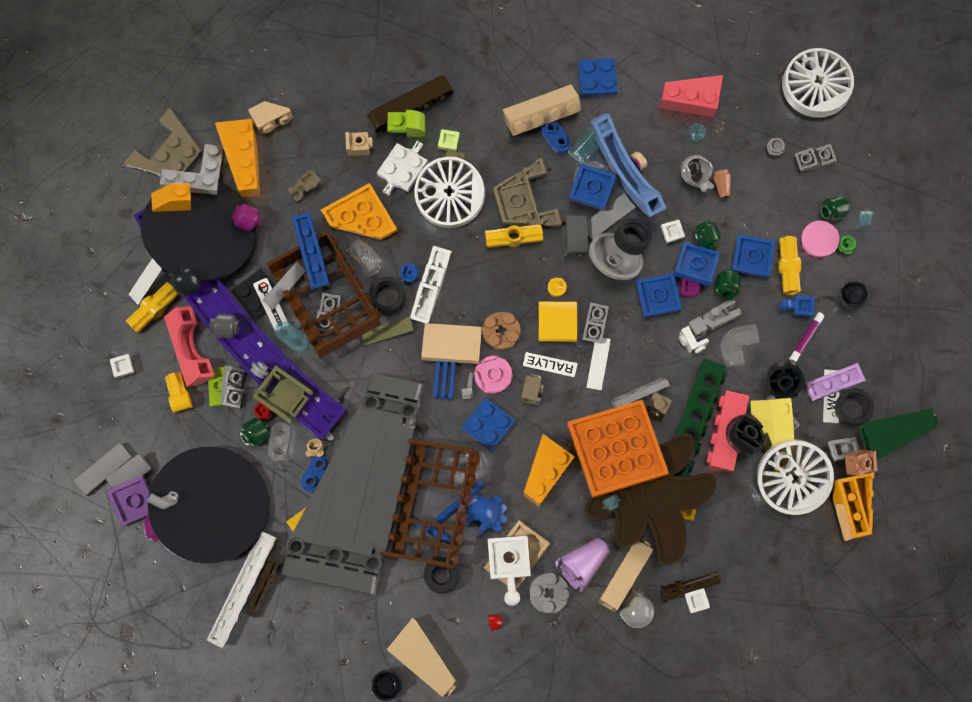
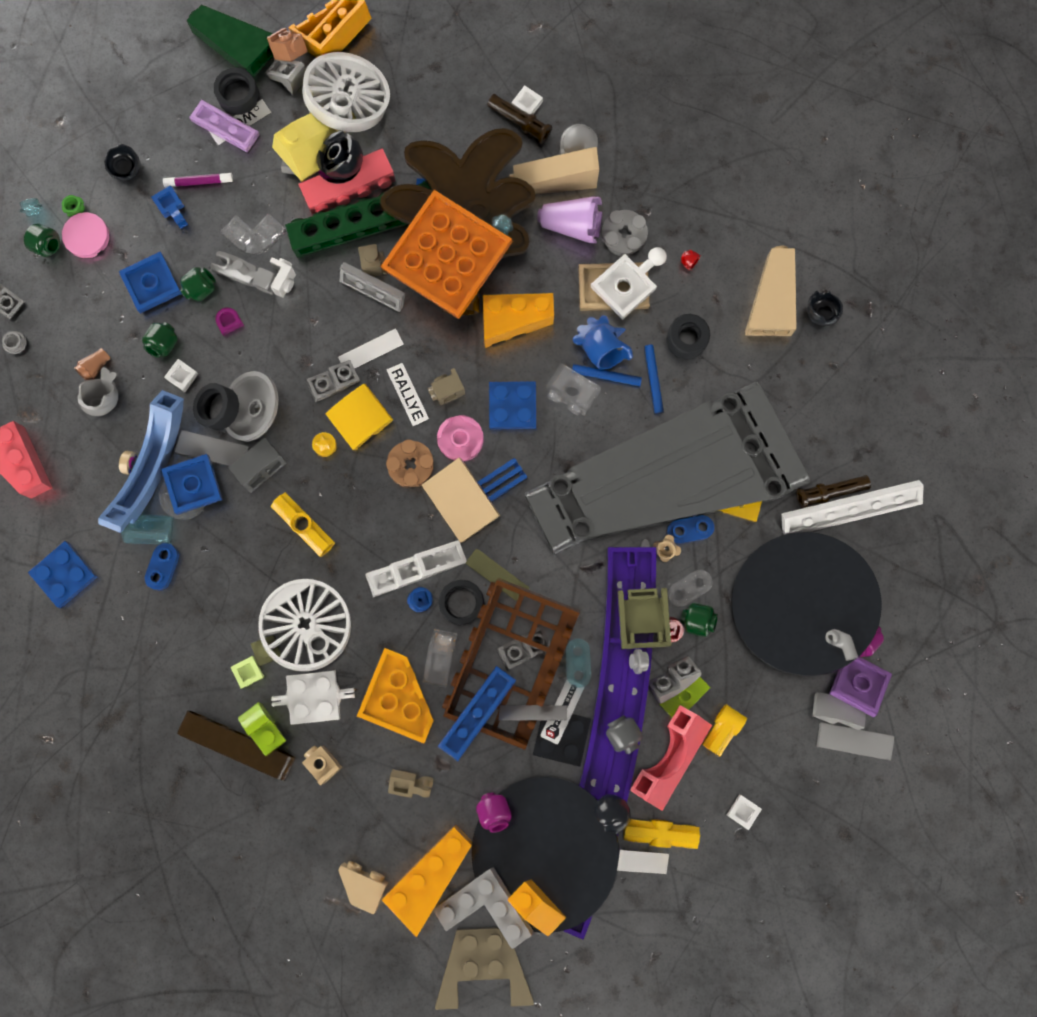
camera: 130 degrees left, 5 degrees up
reddish brown window [382,439,480,570] -> none
light grey hand [462,372,474,399] -> none
dark tan wing [493,158,562,227] -> none
tan brick [503,85,582,136] -> none
blue plate [636,273,682,318] -> none
blue plate [674,241,721,287] -> none
clear light blue plate [688,123,706,141] -> none
black cylinder [765,361,805,399] -> none
yellow piece [779,236,801,295] -> none

